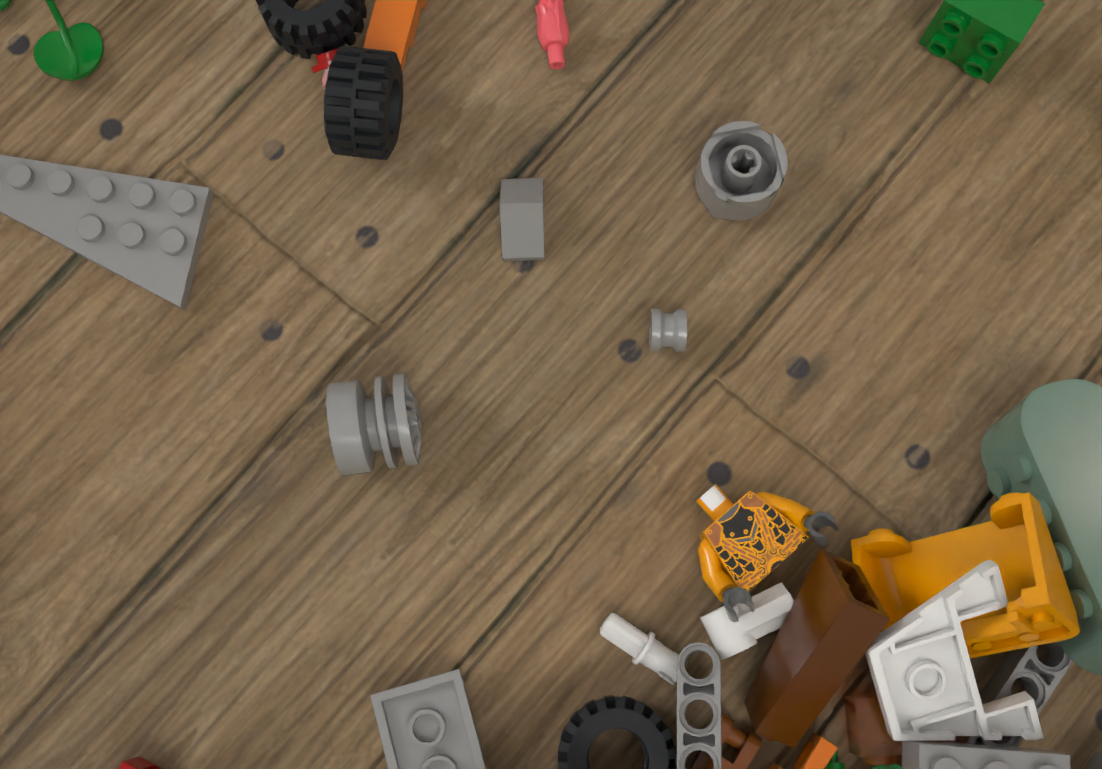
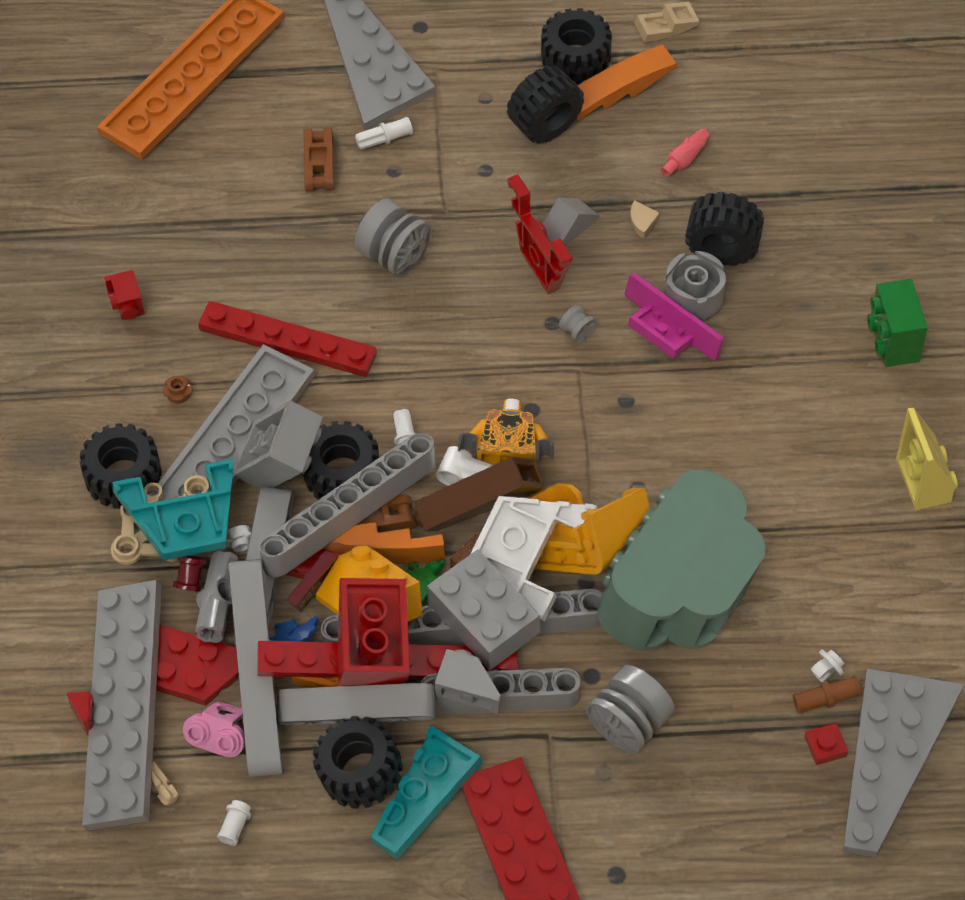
camera: 45 degrees right, 20 degrees down
none -> red plate [198,300,377,378]
none -> dark orange plate [303,128,334,191]
none -> white axle [355,117,413,150]
none -> red wing [507,174,573,294]
none -> dark pink bracket [624,273,724,361]
none -> tan tile [630,201,660,238]
none -> black tyre [685,192,764,266]

